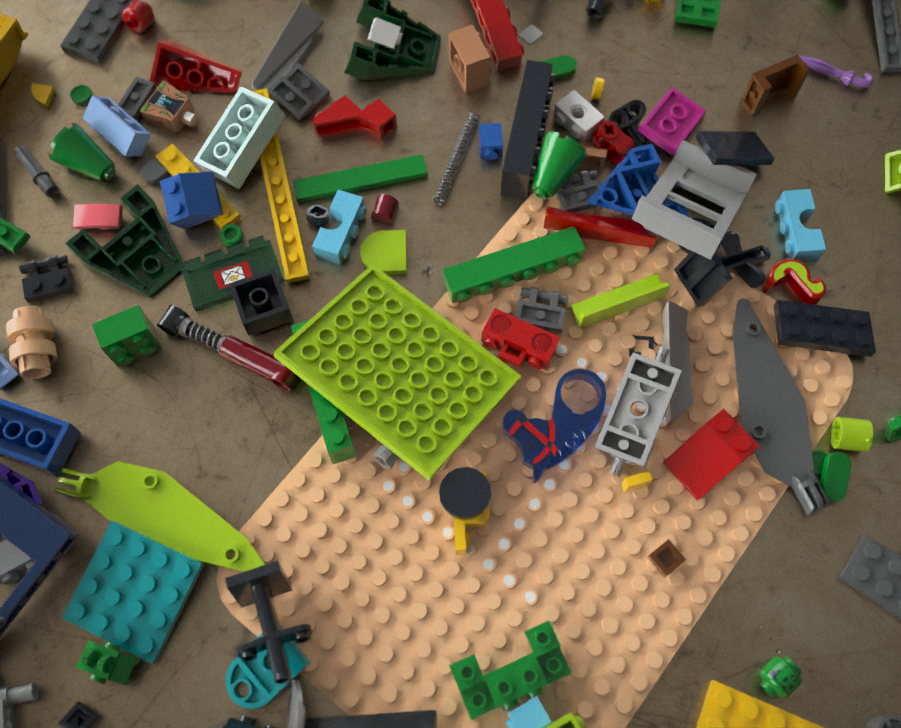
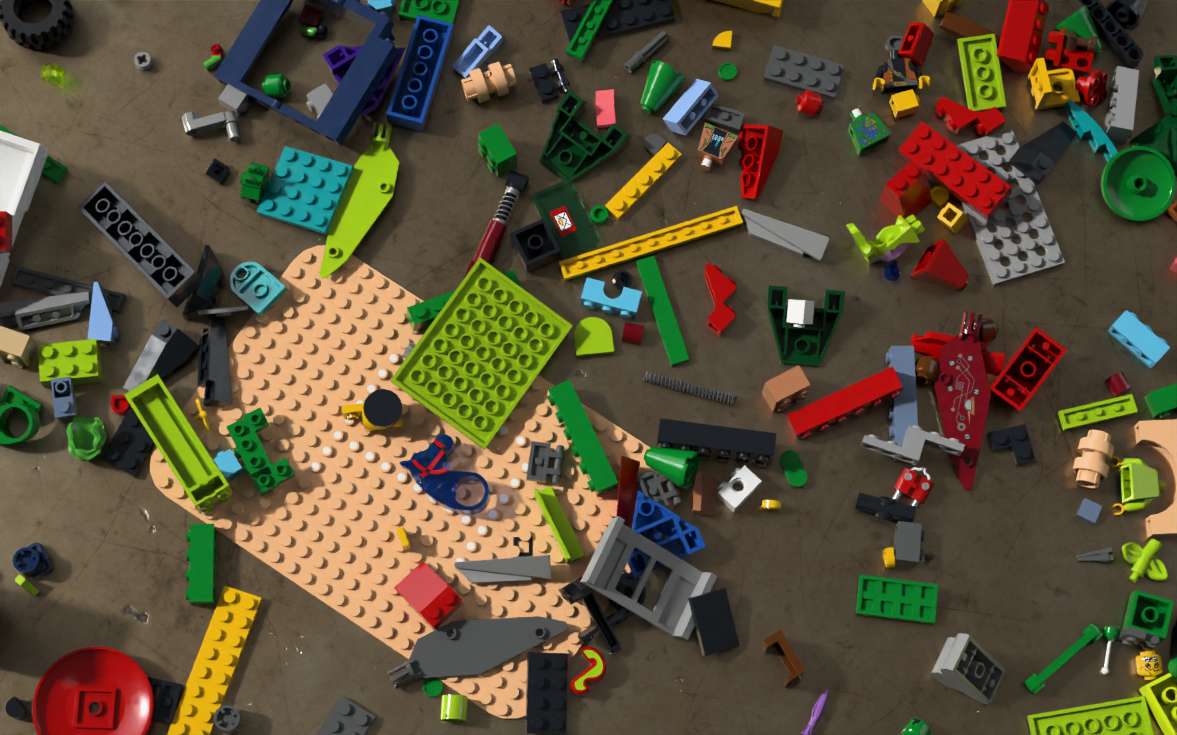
camera: 80 degrees right, 5 degrees up
blue slope [160,172,223,230] -> none
light aqua brick [194,87,286,189] -> none
black piece [225,561,312,684] -> none
dark grey slope [267,63,330,120] -> none
blue brick [479,123,503,160] -> none
red piece [481,308,561,371] -> none
white sticker [519,25,543,44] -> none
red piece [591,121,635,165] -> none
light grey brick [595,347,683,477] -> none
black beam [606,100,647,147] -> none
dark pink tile [637,87,707,156] -> none
reddish brown plate [647,539,686,578] -> none
green head [759,656,802,699] -> none
medium azure arch [775,189,826,261] -> none
green tile [820,452,851,502] -> none

